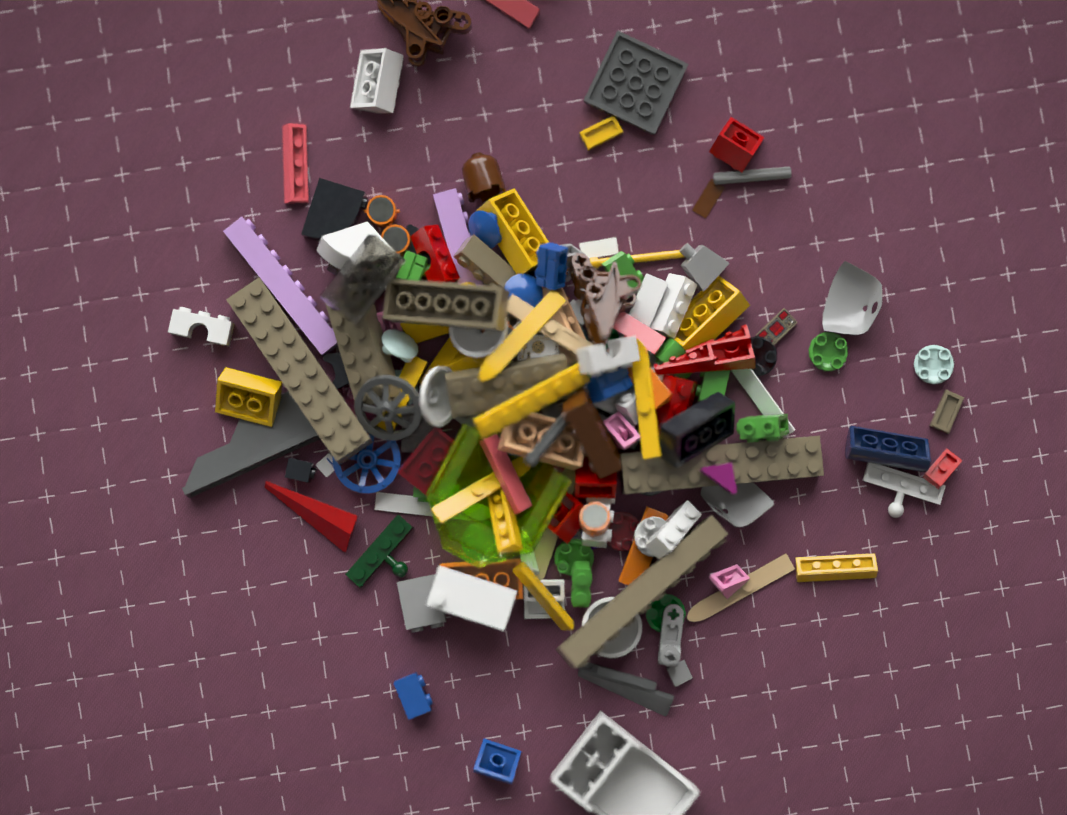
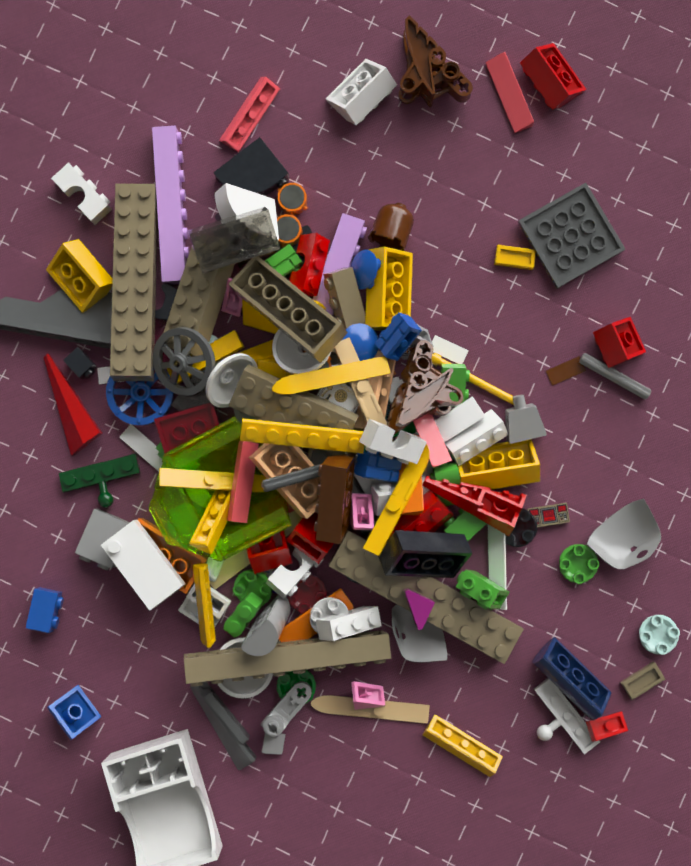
camera: 35 degrees right, 0 degrees up
light aqua dish [382,329,418,362] -> none
piece [580,502,610,537] -> none
none -> light grey brick [241,595,290,656]

